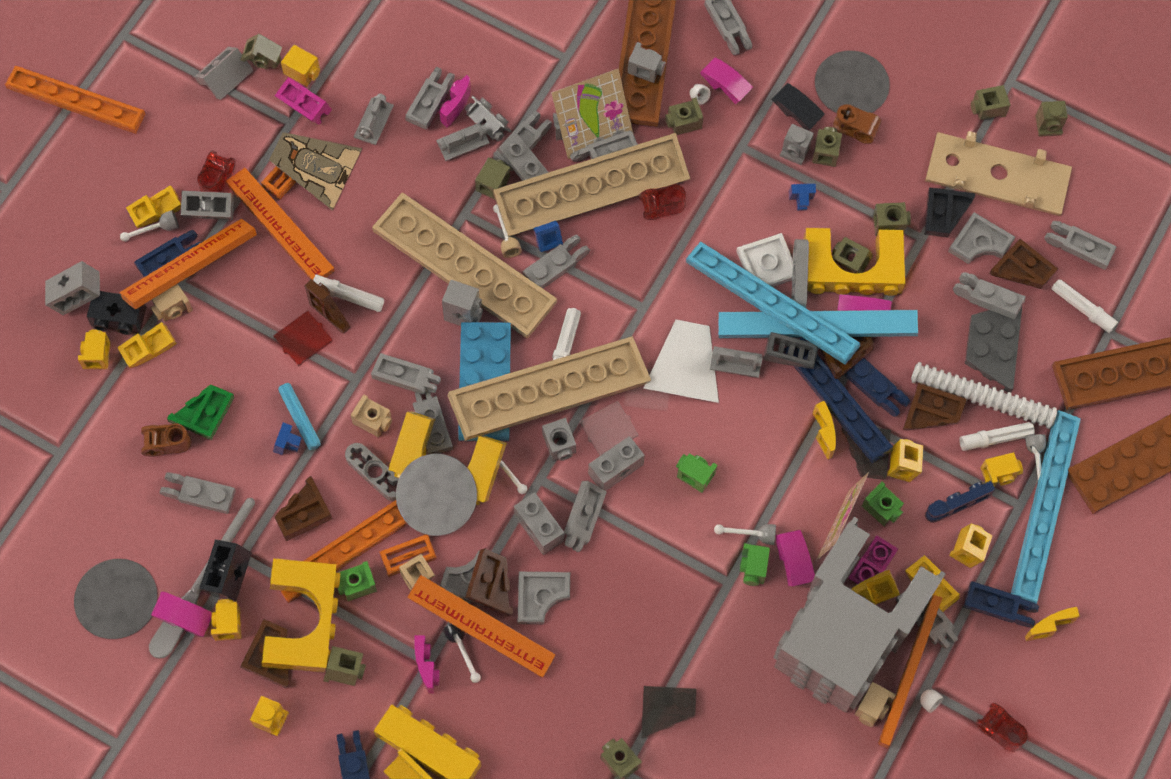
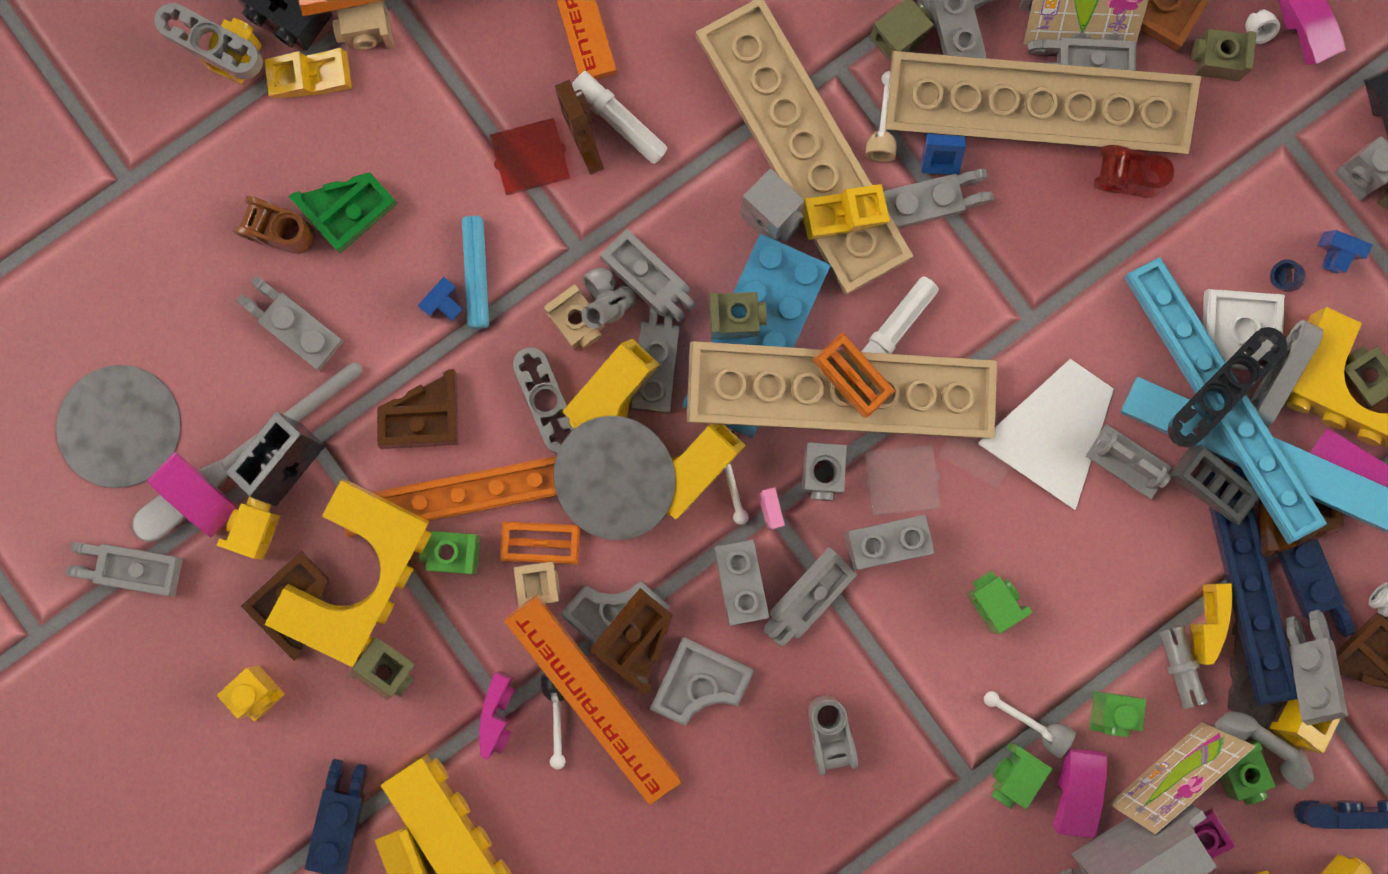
camera: 20 degrees right, 15 degrees up
none -> light grey hinge [66,542,183,596]
none -> light grey beam [154,3,263,79]
none -> light grey pin [581,286,637,329]
none -> light grey hinge [582,267,616,299]
none -> olive brick [709,292,767,339]
none -> bright pink tile [758,487,785,531]
none -> yellow slope [802,184,890,240]
none -> light grey piece [808,695,859,776]
none -> orange tile [812,332,895,418]
none -> bright green brick [1089,691,1146,737]
none -> light grey pin [1158,626,1208,709]
none -> black beam [1167,327,1287,448]
none -> light grey bar [1215,712,1314,790]
none -> dark blue hinge [1270,259,1306,292]
none -> light grey hinge [1285,610,1348,726]

